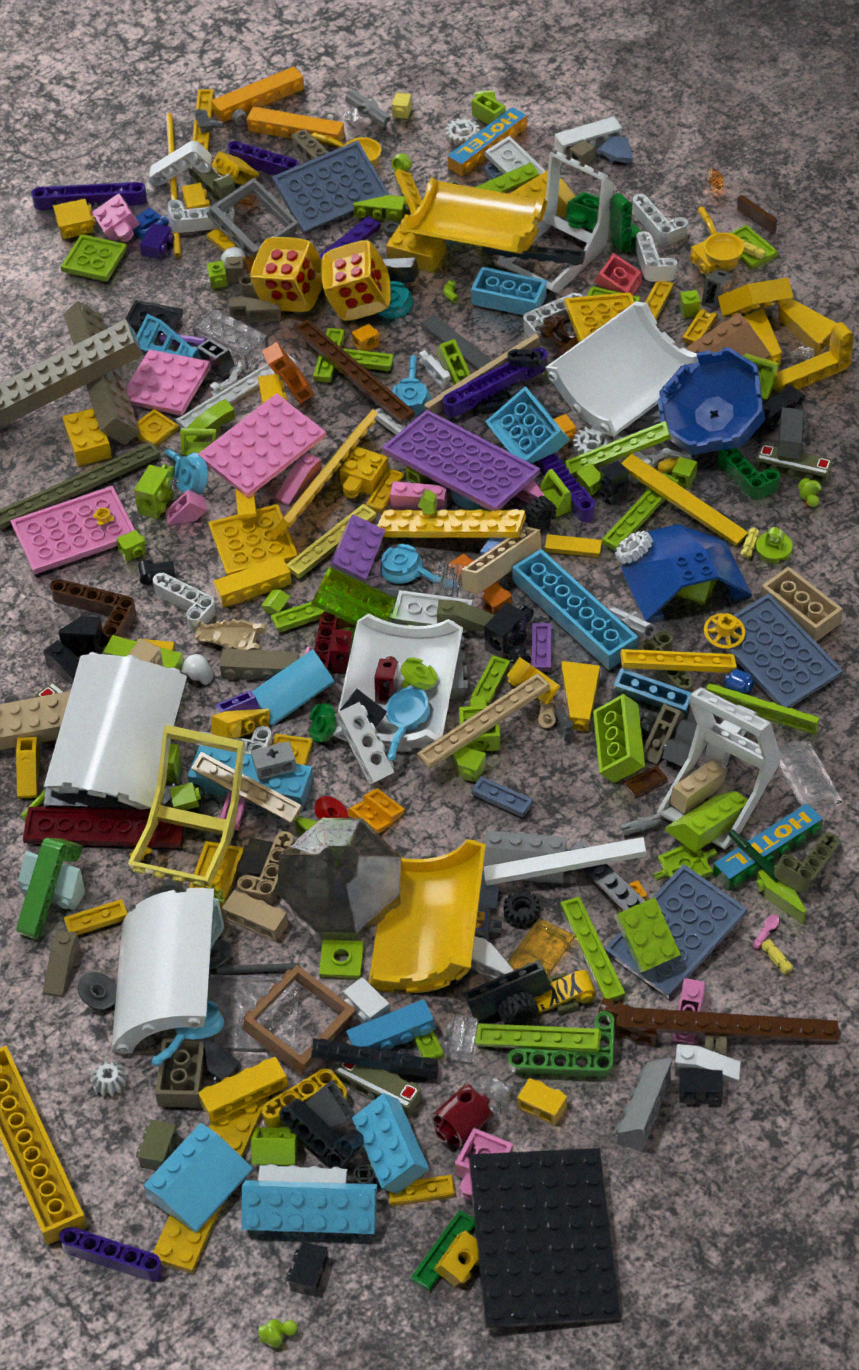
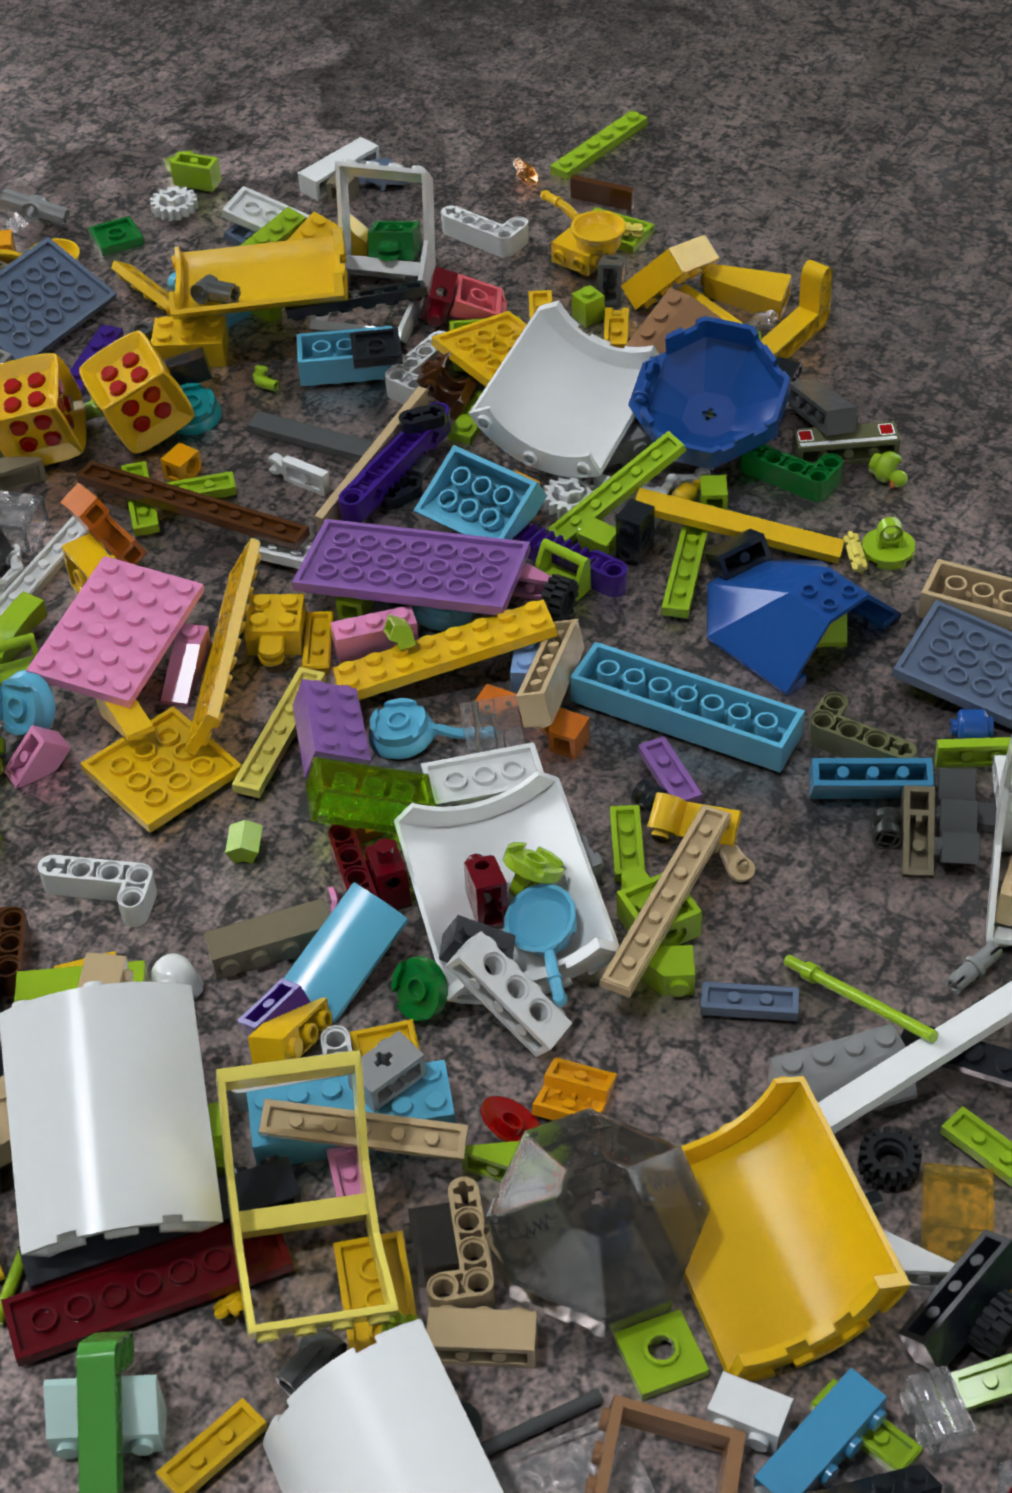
camera: 25 degrees left, 5 degrees down
black piece [138,560,175,585] -> none
lime brick [169,782,201,810] -> none
tan animal [195,619,267,650] -> none
yellow brick [213,557,292,608] -> none
lime plate [271,598,329,633] -> none
lime slope [353,195,406,222] -> none
lime animal [391,153,412,172] -> none
light yellow brick [392,92,412,119] -> none
medium azure piece [392,355,431,416] -> none
lime slope [436,339,471,385] -> none
olive slope [437,600,495,631] -> none
brick [447,107,527,176] -> none
black brick [484,603,534,659] -> none
yellow tile [545,534,602,558] -> none
dark grey piece [555,707,574,741] -> none
yellow slope [561,661,600,731] -> none
lime brick [593,694,645,783] -> none
light grey piece [609,607,656,640] -> none
green beam [610,193,643,253] -> none
white gear [614,530,653,564] -> none
yellow plate [620,649,737,673] -> none
reddish brown tile [624,765,668,799] -> none
white beam [635,232,677,281] -> none
yellow wheel [704,613,745,649] -> none
none -> green tile [88,216,145,256]
none -> dark grey piece [190,274,241,304]
none -> black tile [350,328,403,369]
none -> dark red torso [421,266,458,327]
none -> lime plate [550,111,648,180]
none -> black brick [704,529,772,581]
none -> lime bar [784,954,938,1043]

